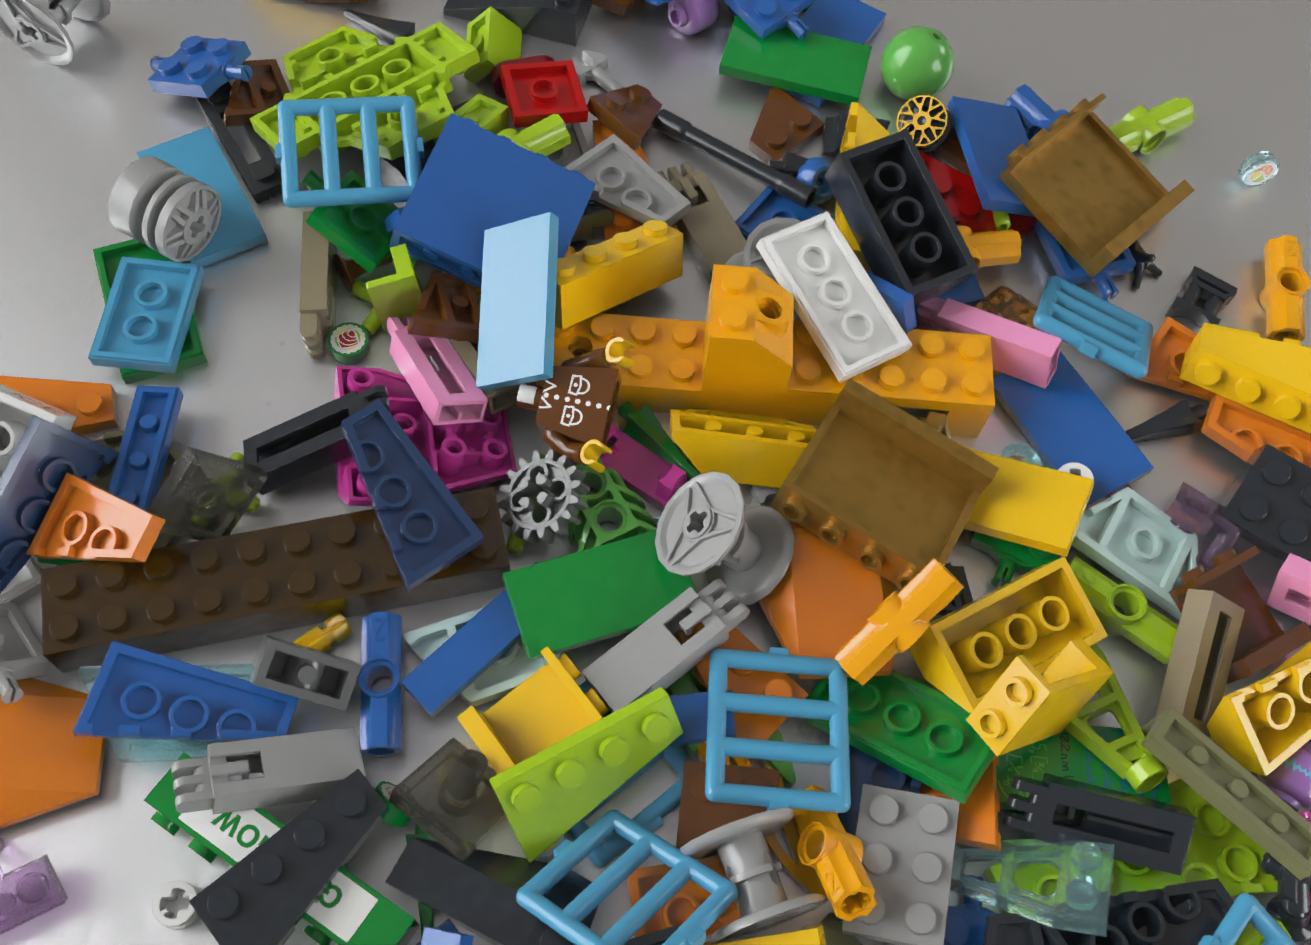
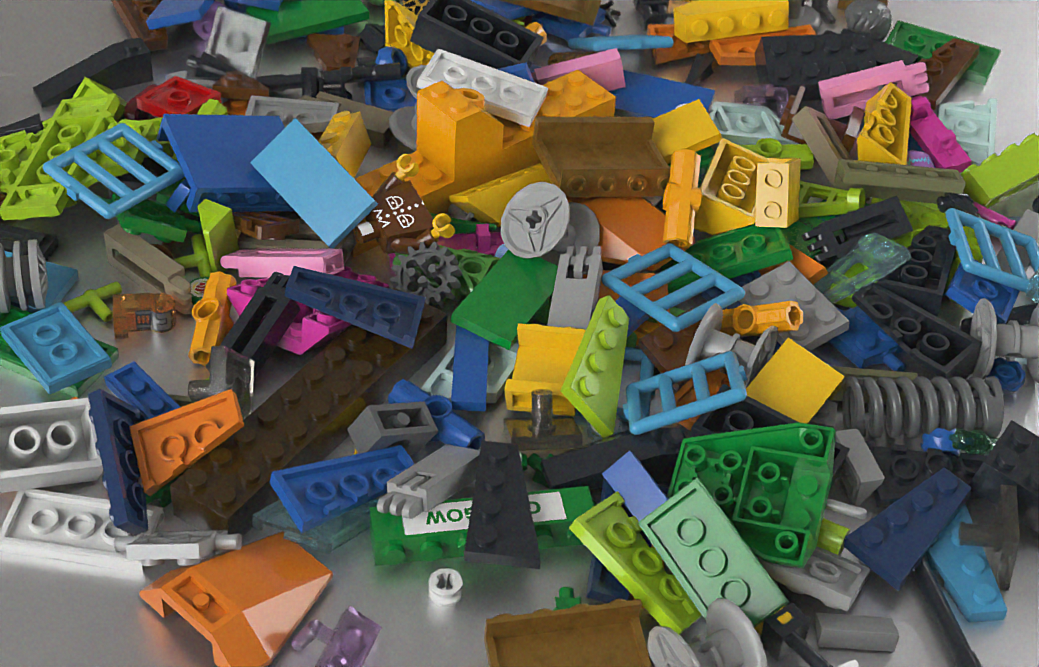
camera: 40 degrees left, 20 degrees down
none -> lime piece [63,281,122,322]
none -> clear orange leg [113,293,177,339]
none -> black piece [187,51,257,80]
none -> light orange piece [188,271,237,367]
none -> clear smoke tile [205,6,271,77]
none -> black piece [301,67,353,100]

